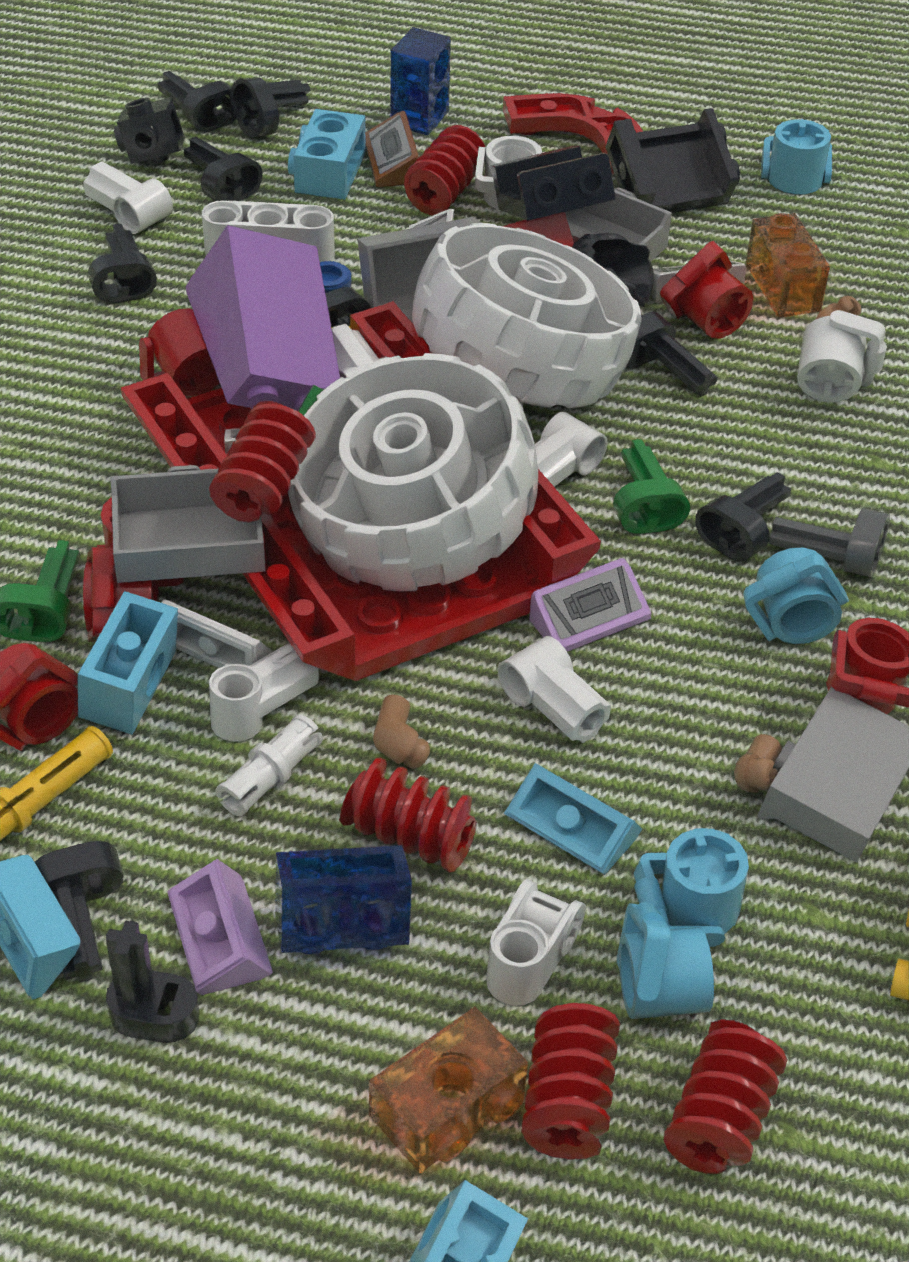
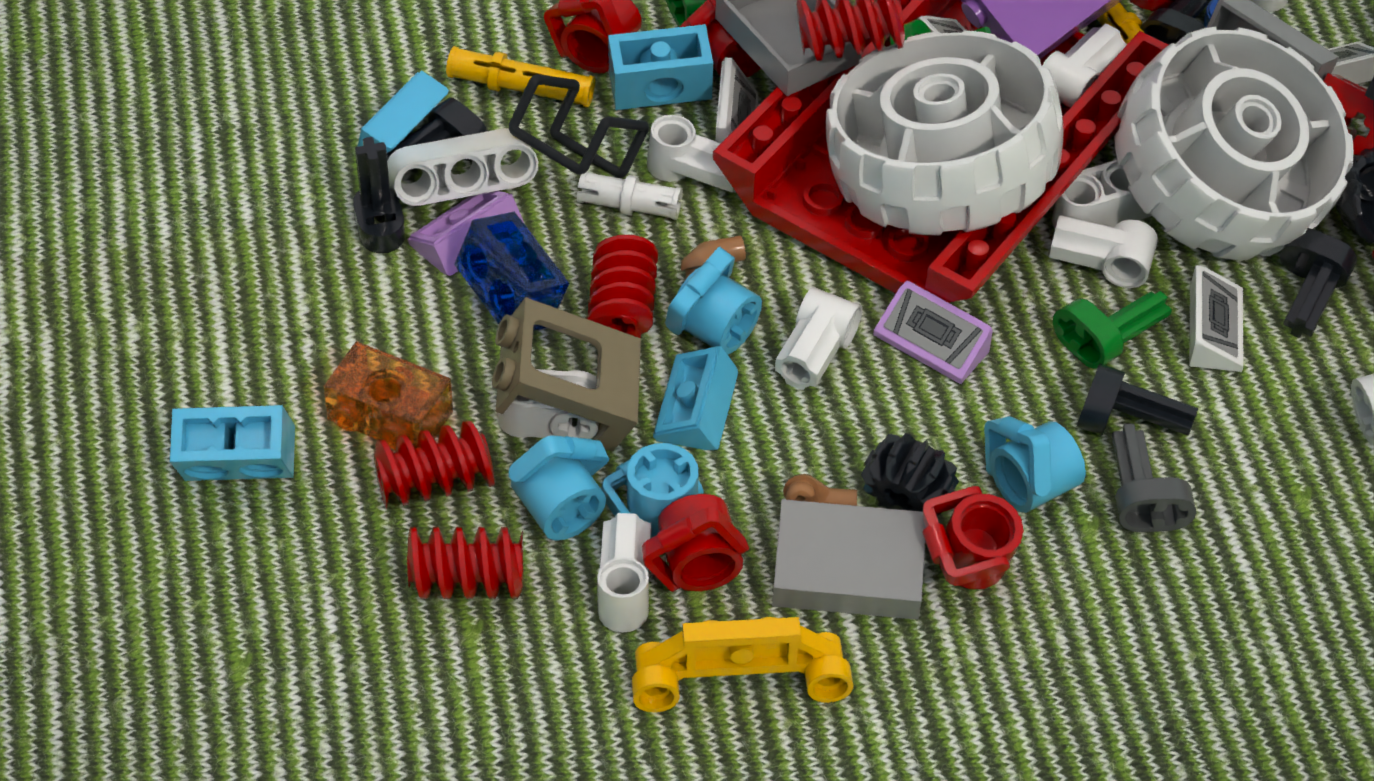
camera: 65 degrees right, 5 degrees up
none -> white beam [387,128,539,206]
none -> dark tan window [492,297,641,452]
none -> black piece [509,74,649,178]
none -> white piece [597,513,652,633]
none -> red piece [642,494,749,592]
none -> medium azure piece [665,247,762,355]
none -> black gear [861,433,959,516]
none -> slope [1189,265,1243,372]

